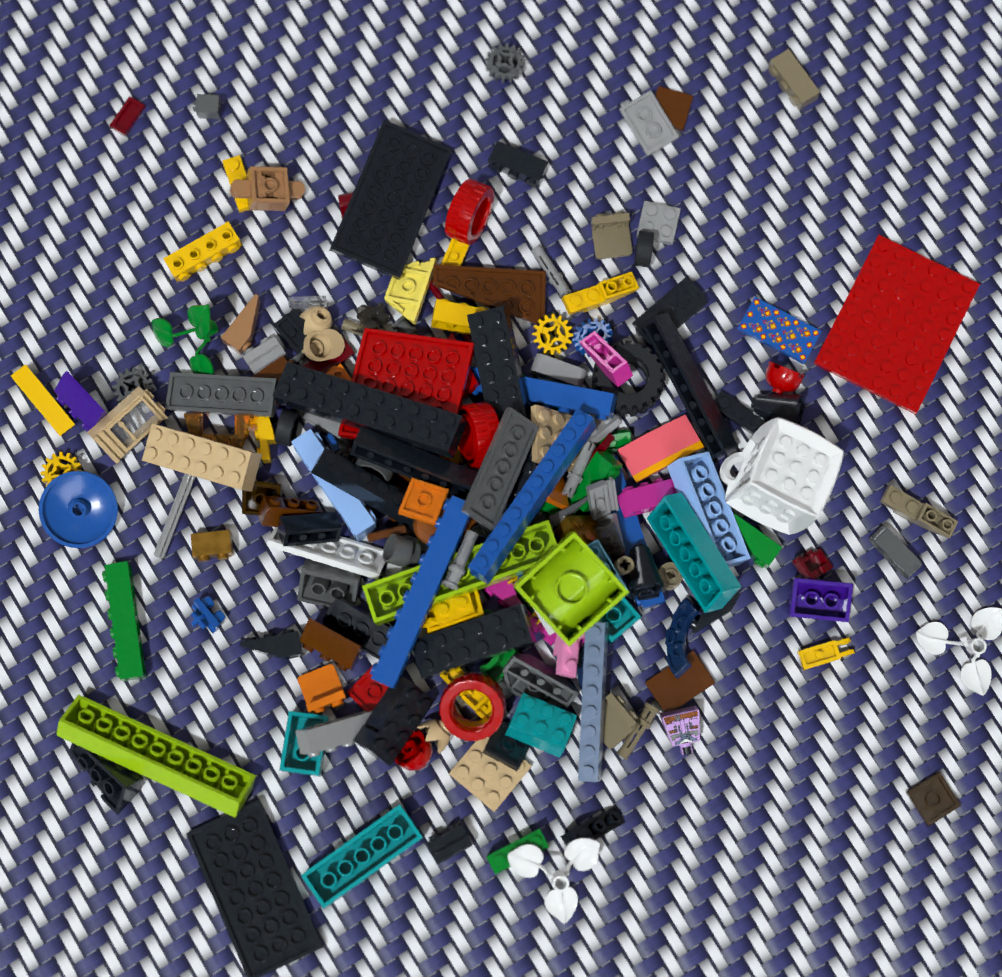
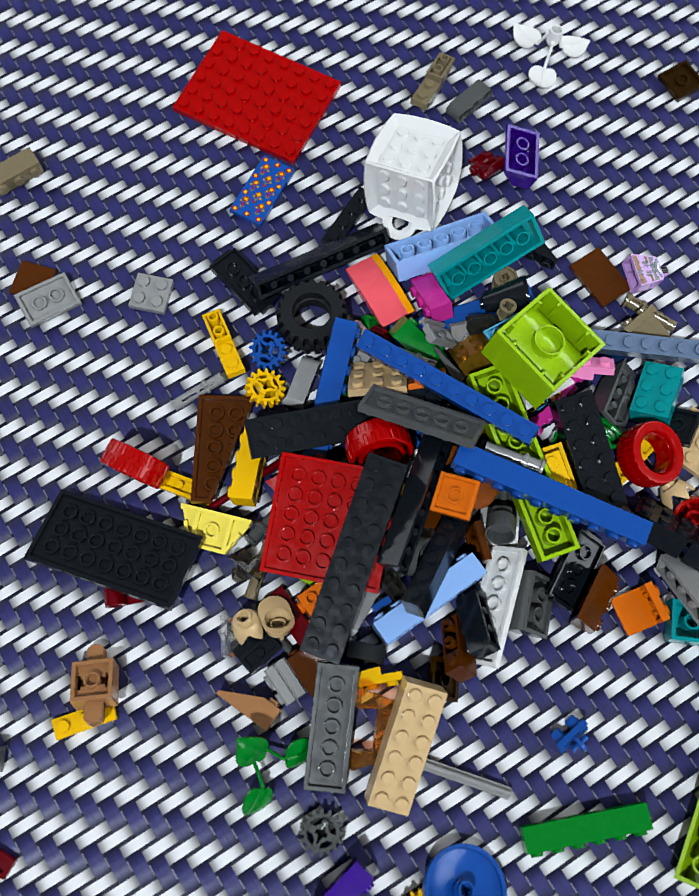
camera: 90 degrees left, 5 degrees down
tan door [87,386,168,464] -> none
yellow brick [163,221,242,283] -> none
pearl gold brick [191,530,234,562] -> none
black slope [240,629,304,660] -> none
red tile [346,664,388,711] -> none
black brick [488,141,548,187] -> none
dark pink slope [580,331,633,387] -> none
dark tan bracket [591,212,632,260] -> none
black tyre [634,230,654,268] -> none
dark blue tile [665,598,700,678] -> none
green slope [734,514,782,569] -> none
black cone [751,394,806,425] -> none
red cylinder [765,361,804,394] -> none
yellow hinge [797,638,855,670] -> none

